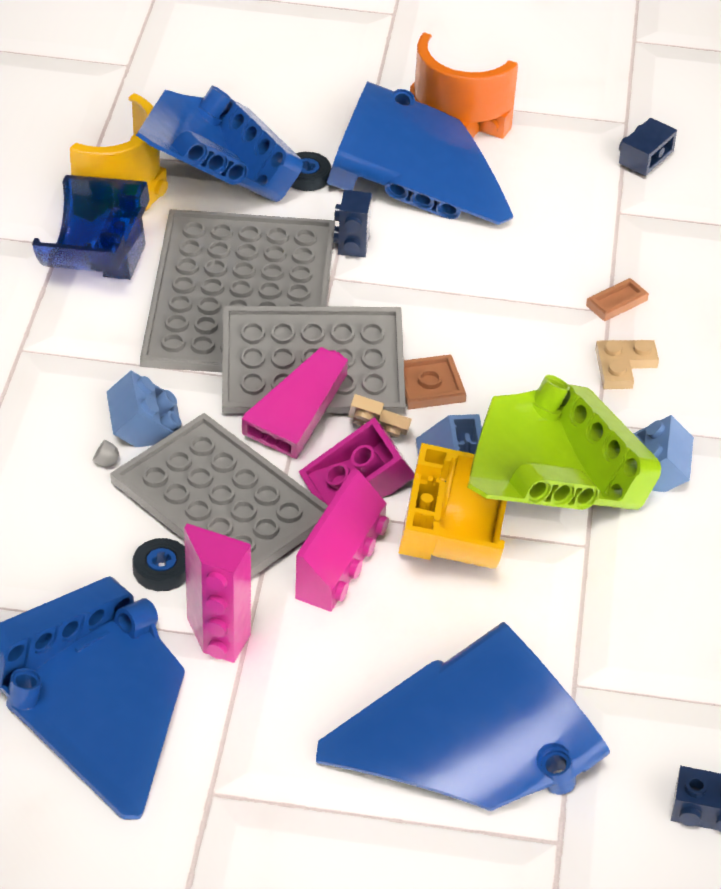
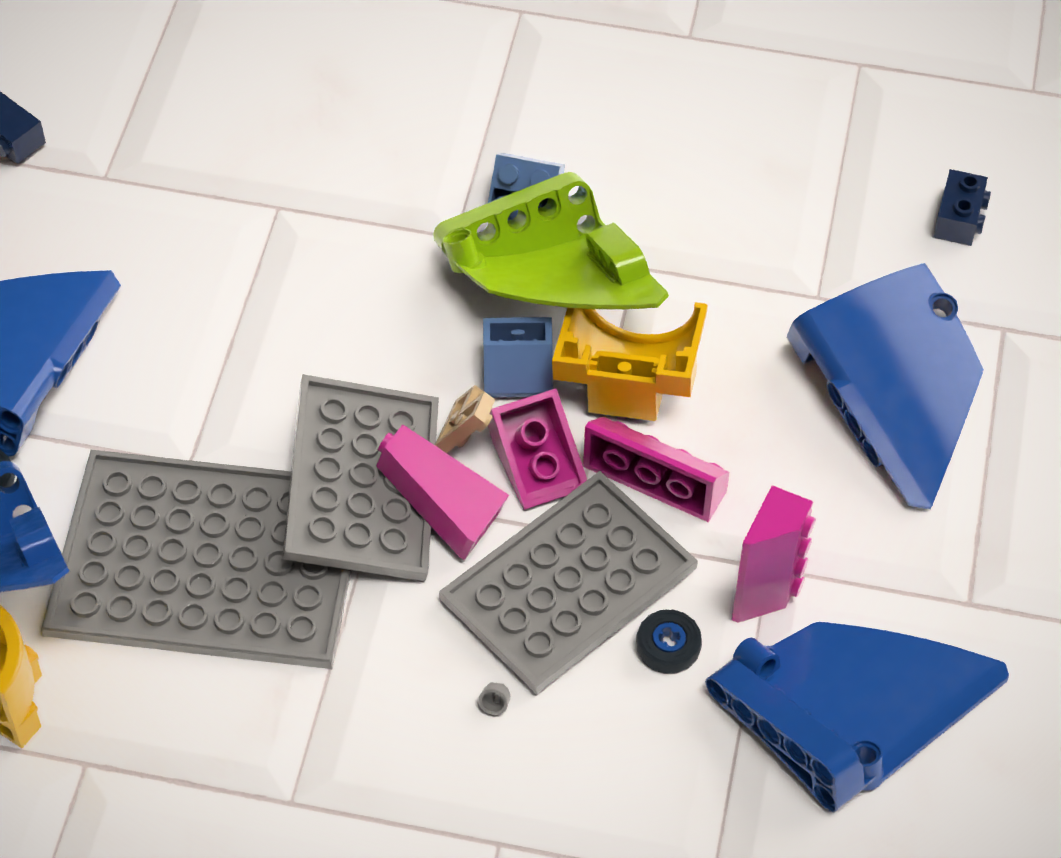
camera: 85 degrees left, 10 degrees up
clear blue piece [32,175,150,280] -> none
medium blue slope [106,370,182,447] -> none
dark blue brick [333,190,372,258] -> none
nougat tile [404,354,467,410] -> none
nougat tile [586,278,649,322] -> none
tan plate [595,340,659,390] -> none

